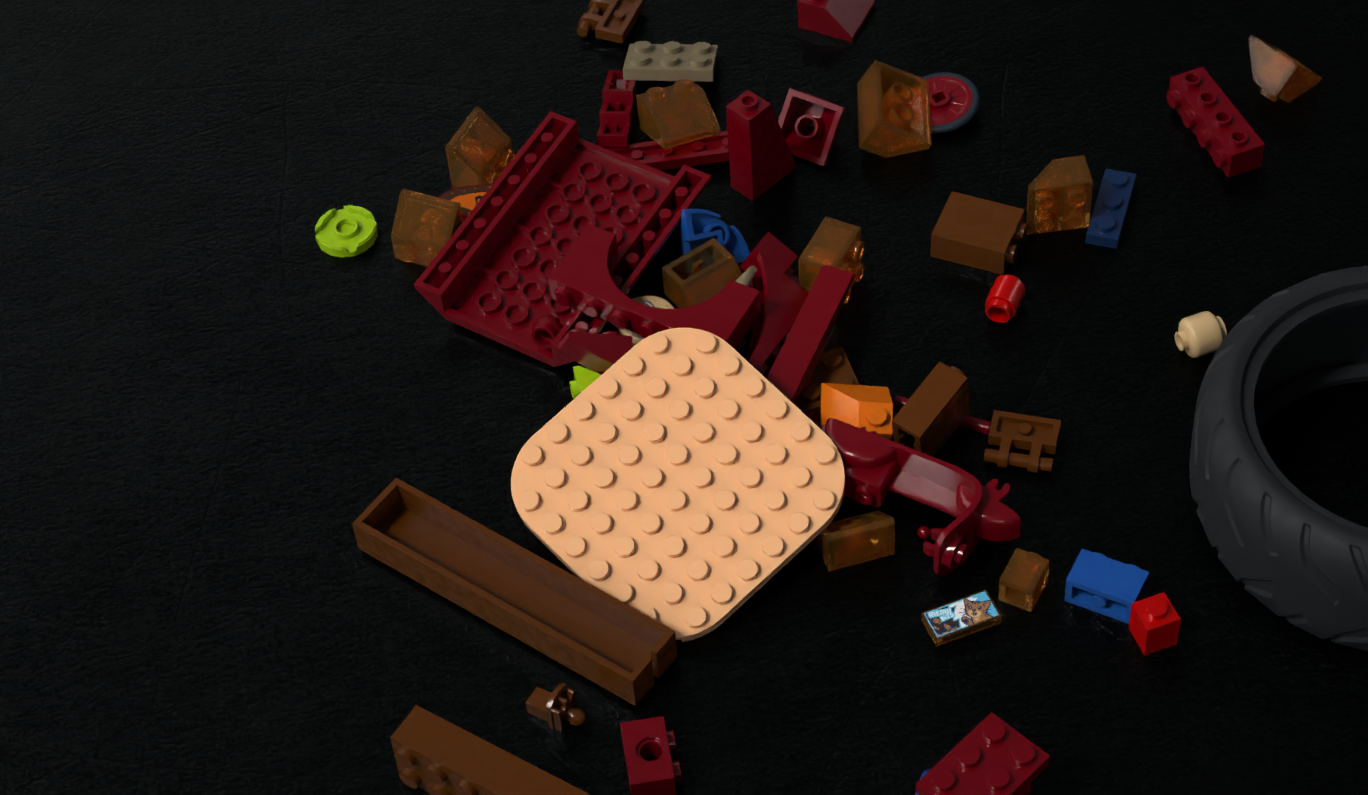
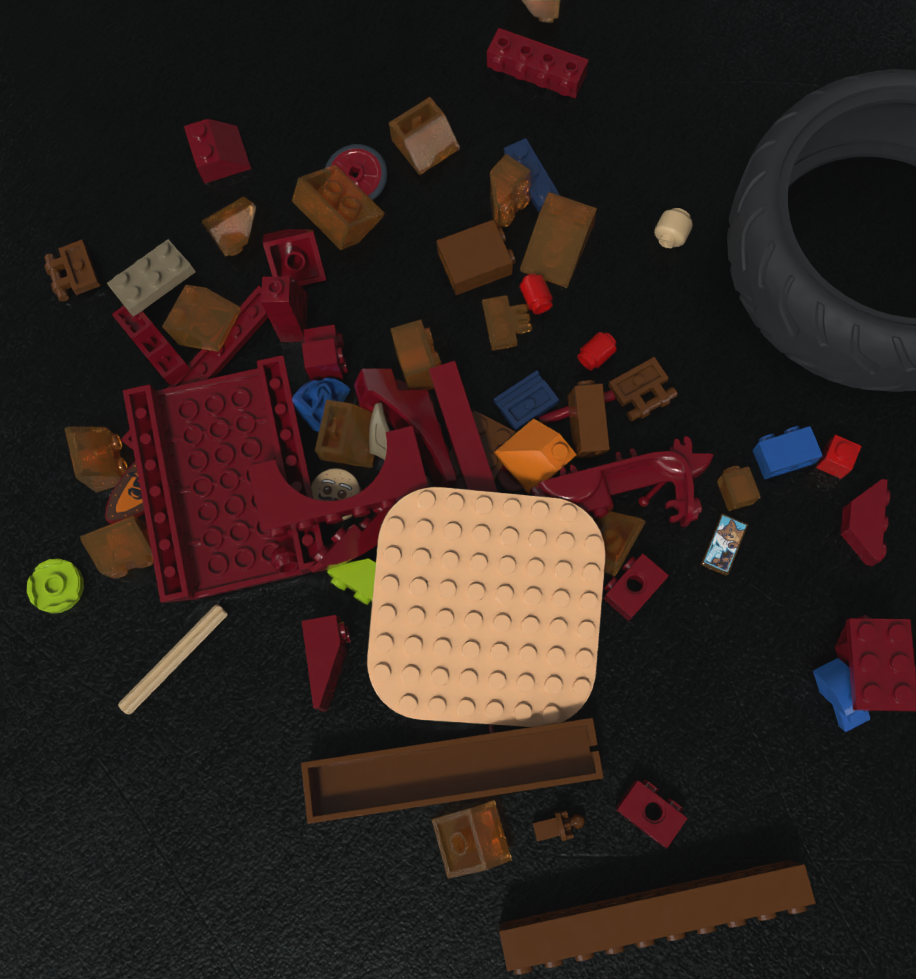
camera: 40 degrees left, 25 degrees up
none -> tan axle [118,604,227,714]
none -> clear orange slope [202,196,256,256]
none -> dark red brick [302,325,348,383]
none -> dark red slope [302,615,351,712]
none -> clear orange slope [389,97,460,175]
none -> clear orange slope [431,801,512,879]
none -> clear orange hinge [482,295,532,351]
none -> dark blue plate [494,371,559,432]
none -> clear orange slope [520,192,597,288]
none -> red brick [577,332,616,371]
none -> dark red brick [603,554,669,621]
none -> dark red slope [841,479,890,566]

